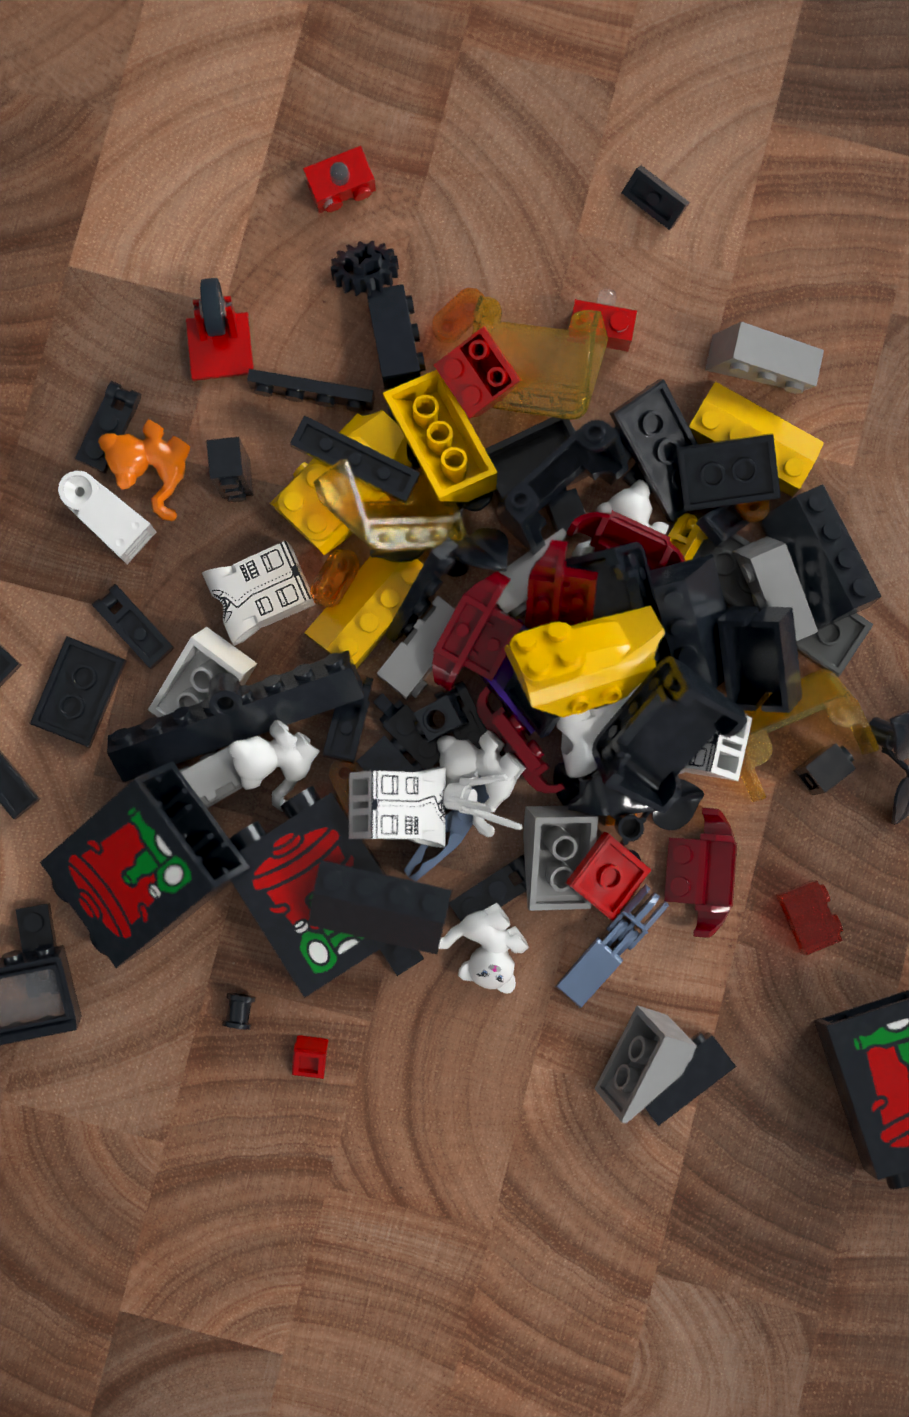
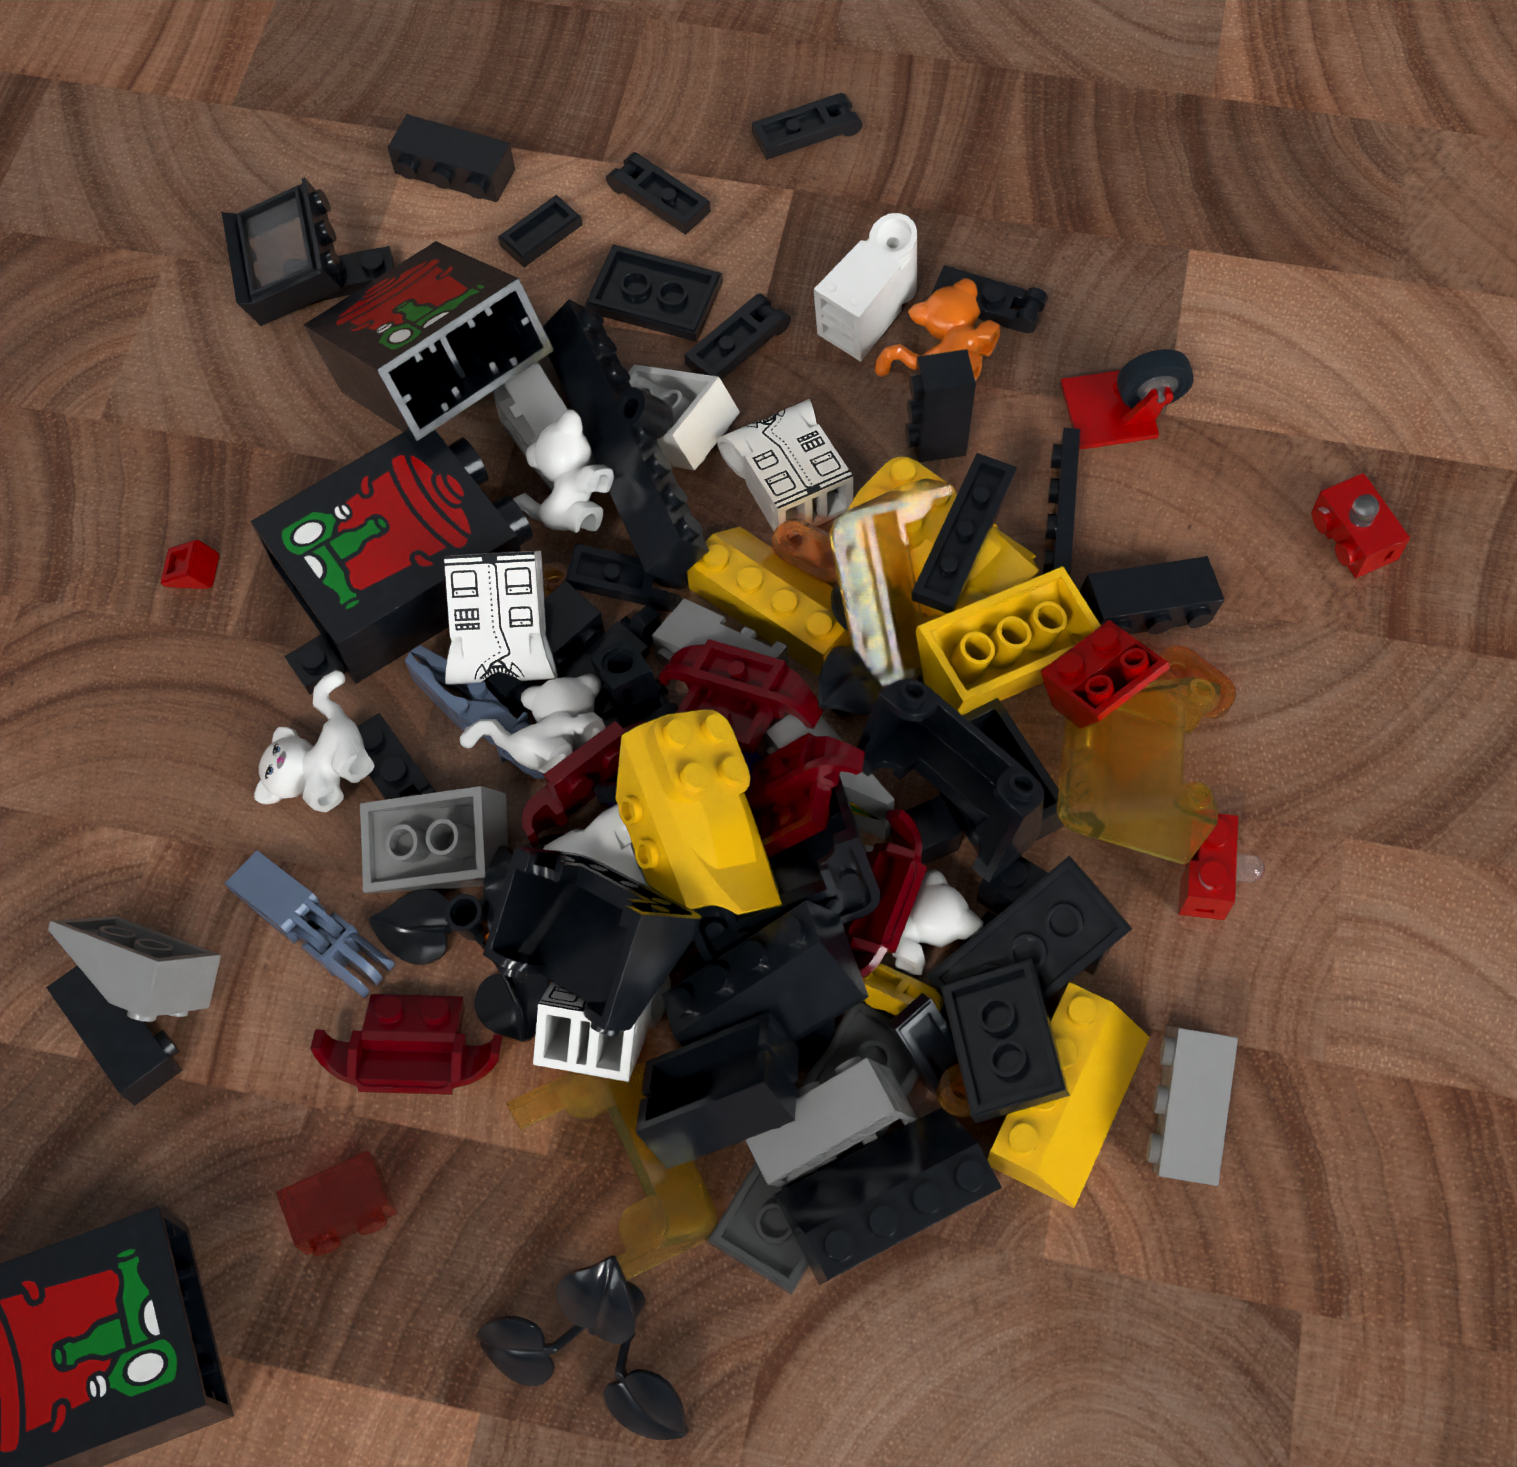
camera: 90 degrees right, 20 degrees down
black bush [222,993,256,1030] -> none
black slope [308,860,452,955] -> none
black gear [330,241,399,296] -> none
black plate [385,538,459,643] -> none
white plant [444,774,522,830] -> none
red tile [565,831,651,921] -> none
black plate [621,165,690,231] -> none
black brick [793,743,856,795] -> none

